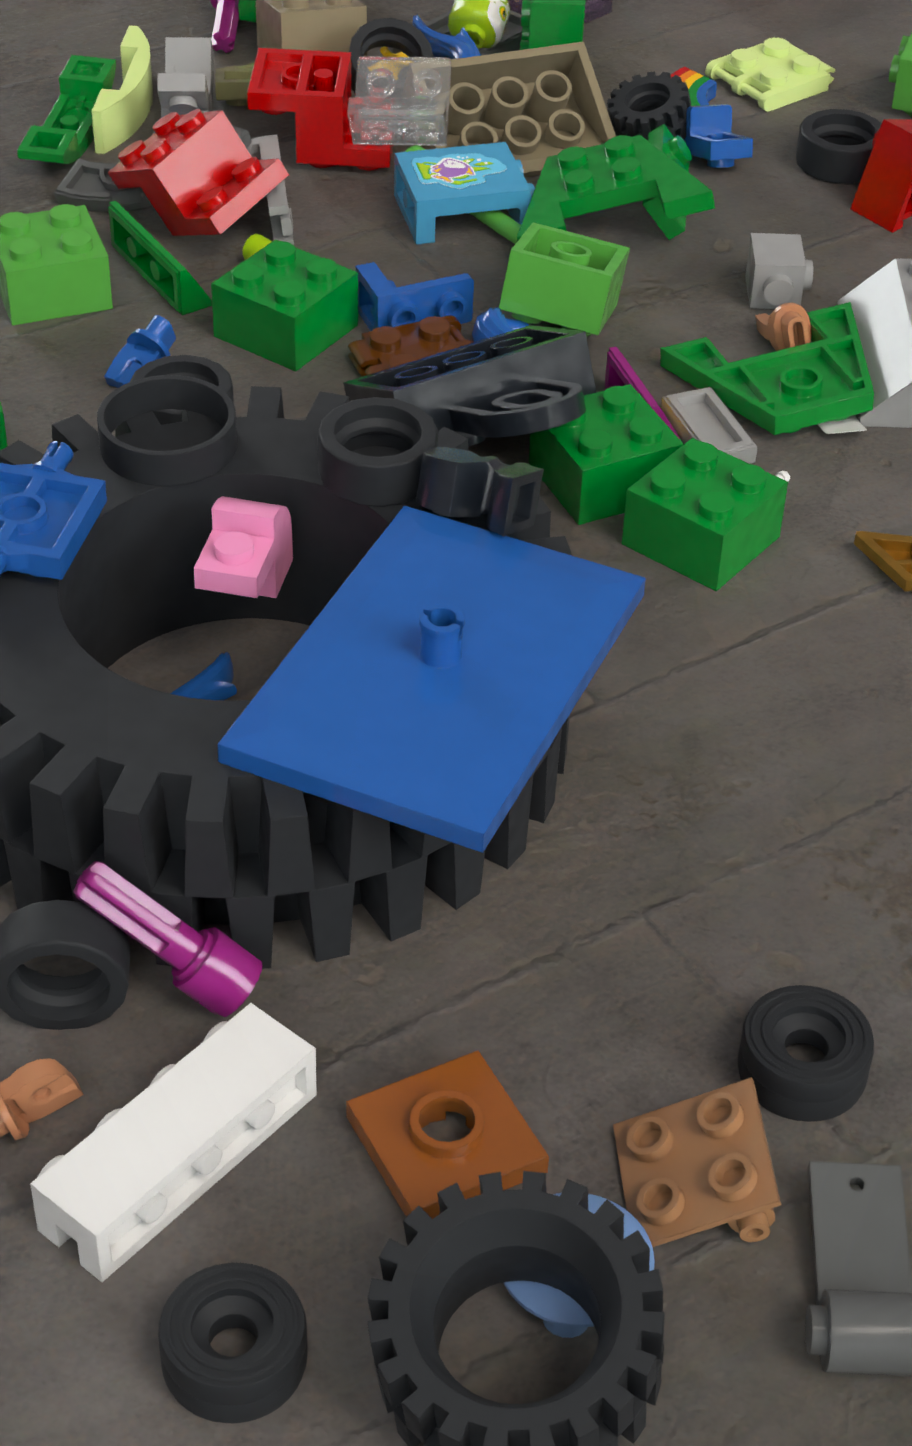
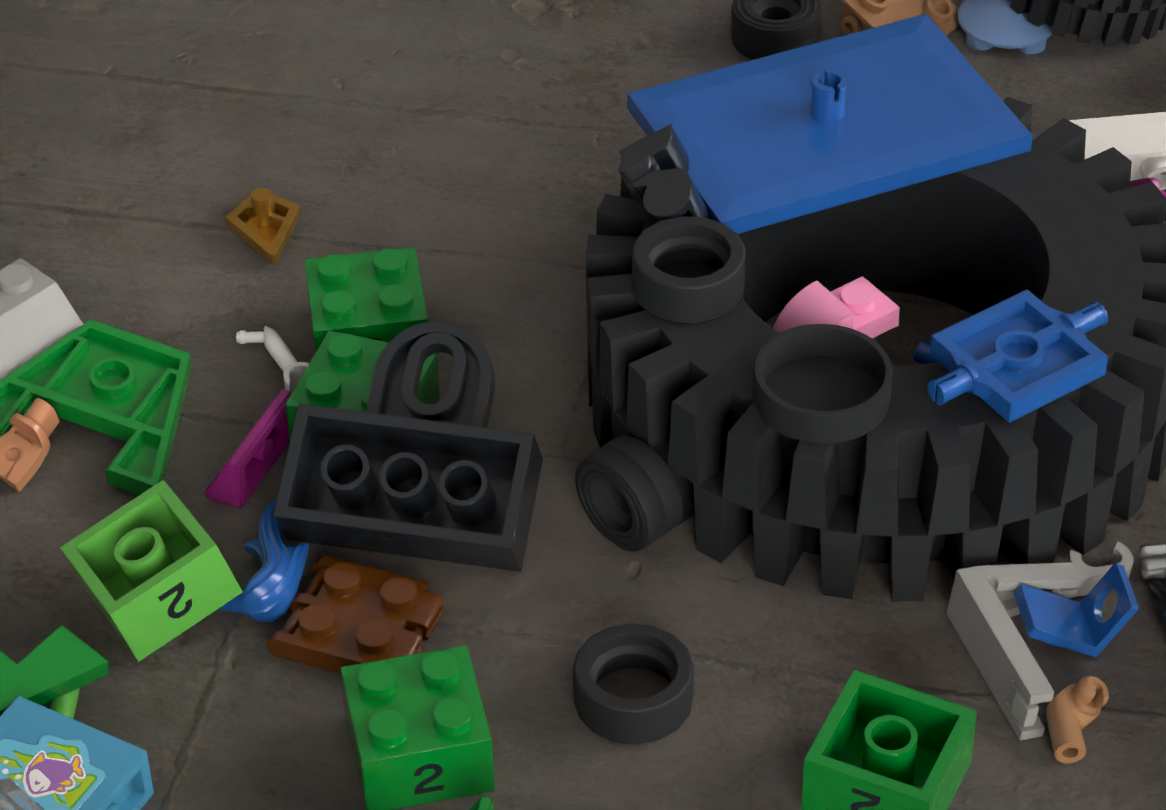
camera: 135 degrees left, 0 degrees up
blue piece [104,315,176,388] -> none
dark orange piece [346,1050,549,1219] -> none
blue bracket [355,262,474,331] -> none
light grey tile [661,387,757,464] -> none

